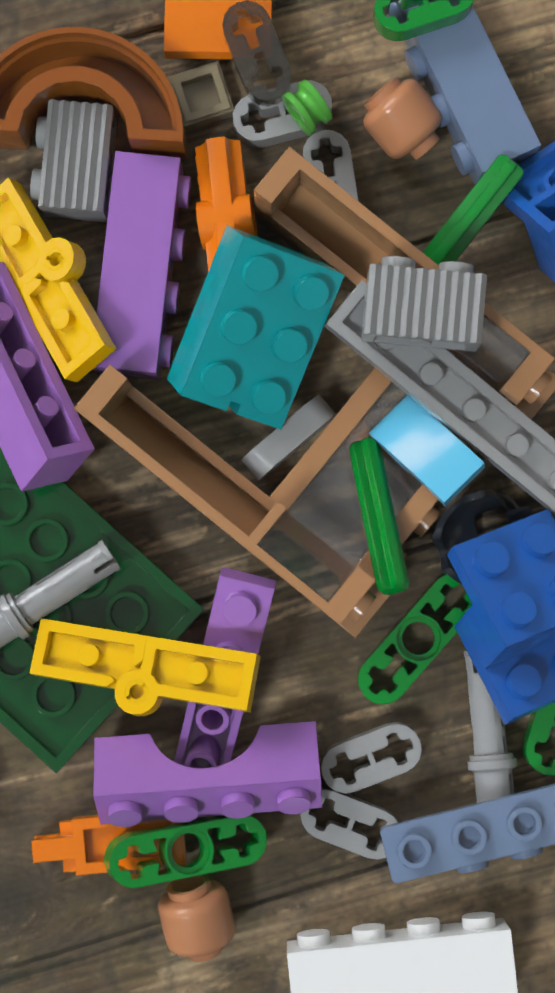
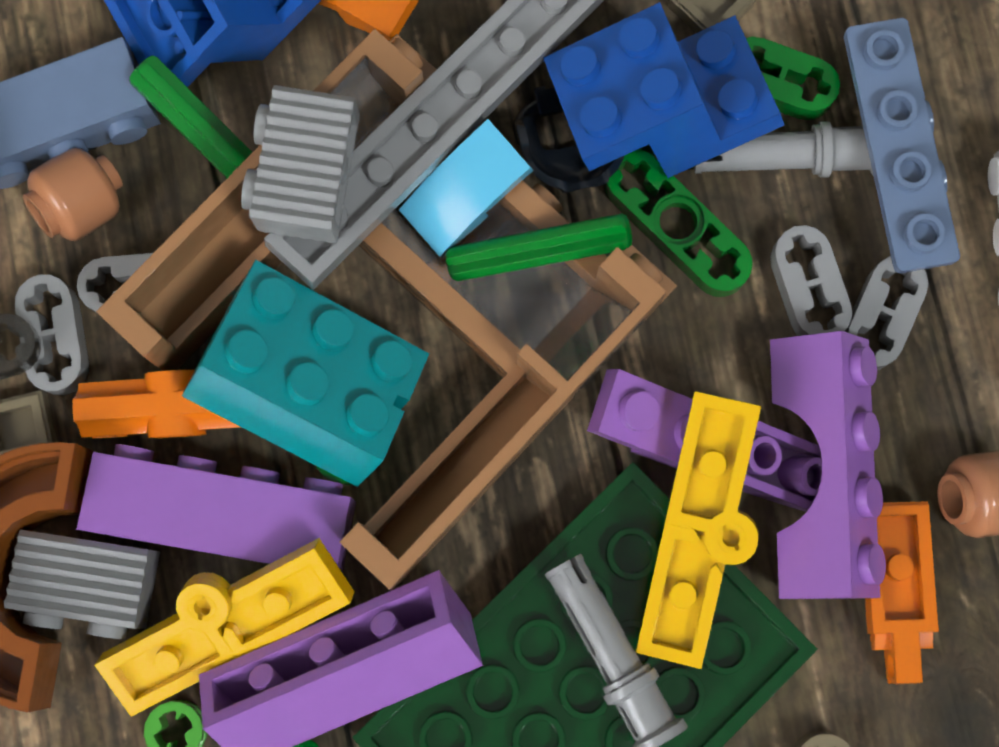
camera: 90 degrees left, 5 degrees down
green beam [104,815,267,888] -> none
light grey beam [241,394,337,481] -> none
bright green bush [281,79,333,136] -> none

